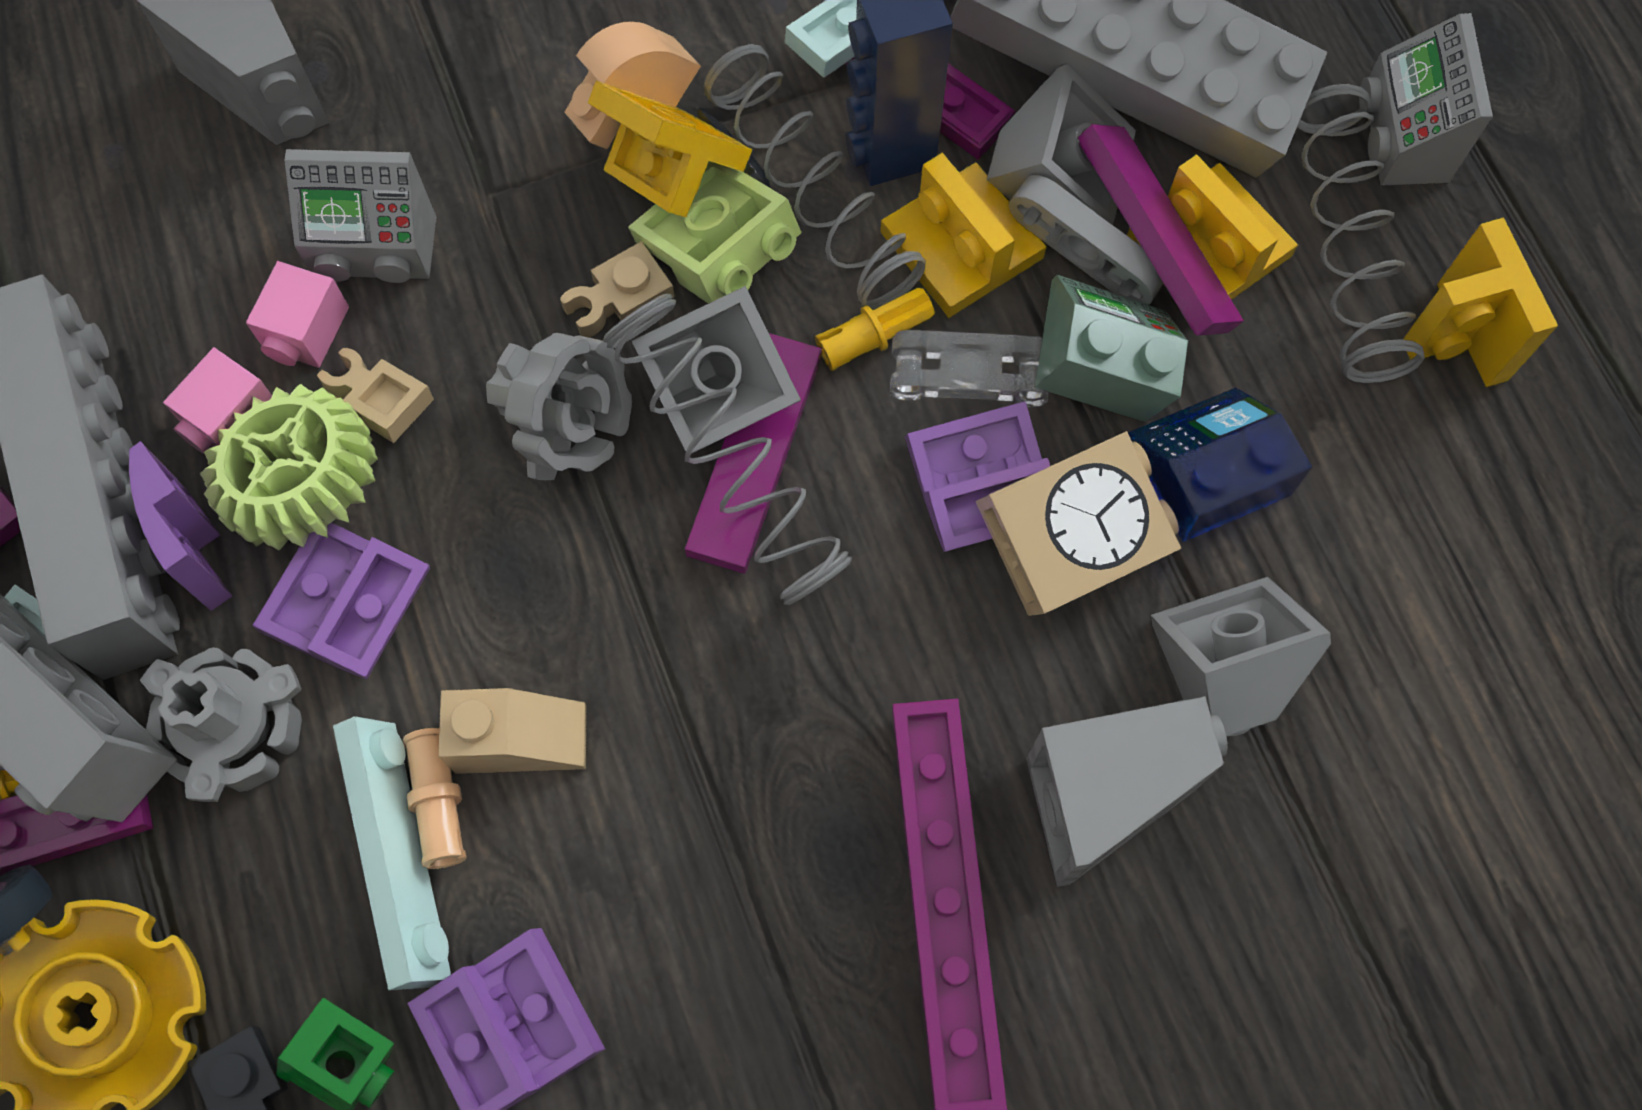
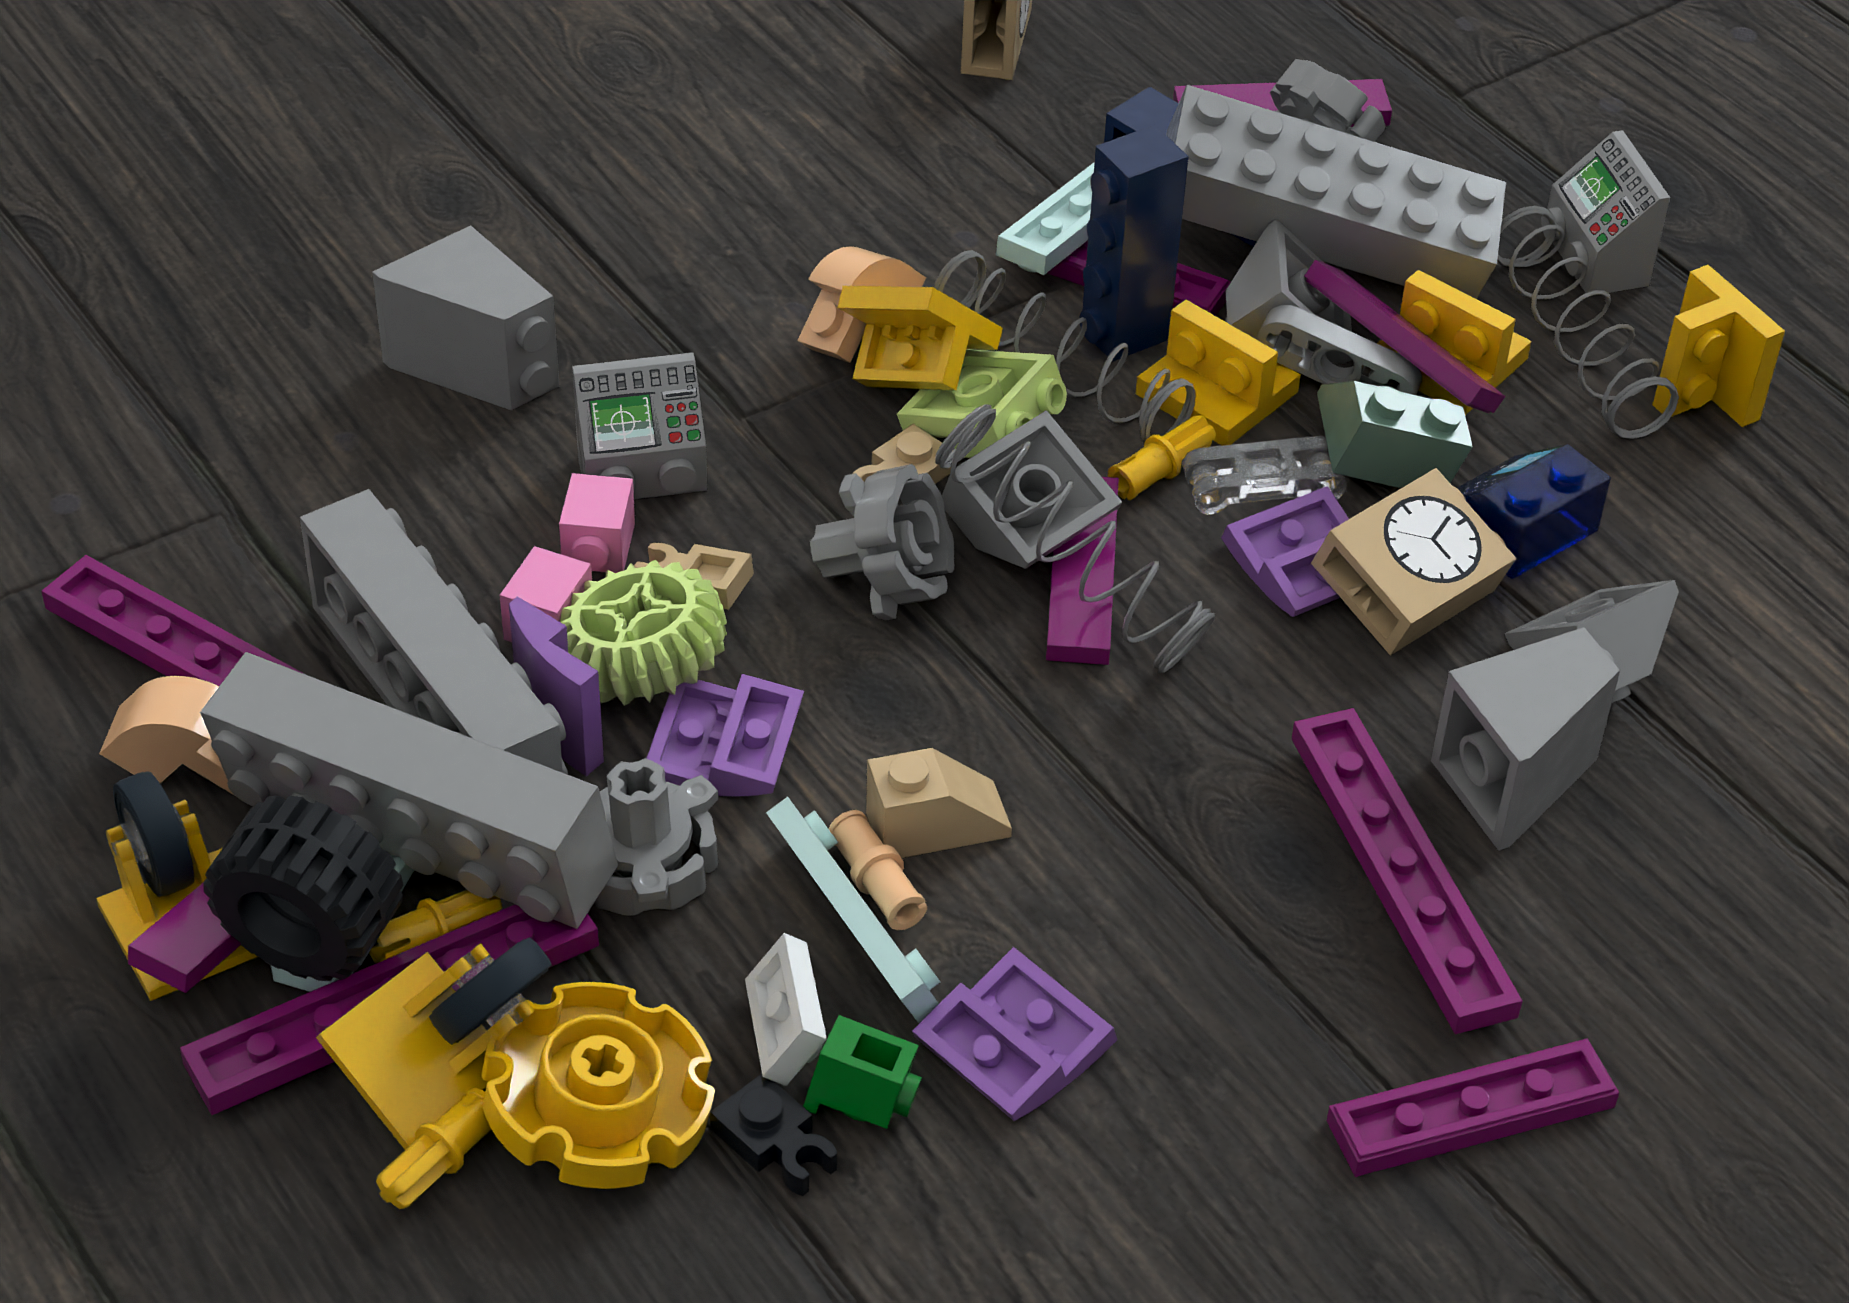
camera: 15 degrees left, 25 degrees down
none -> white plate [745,933,827,1086]

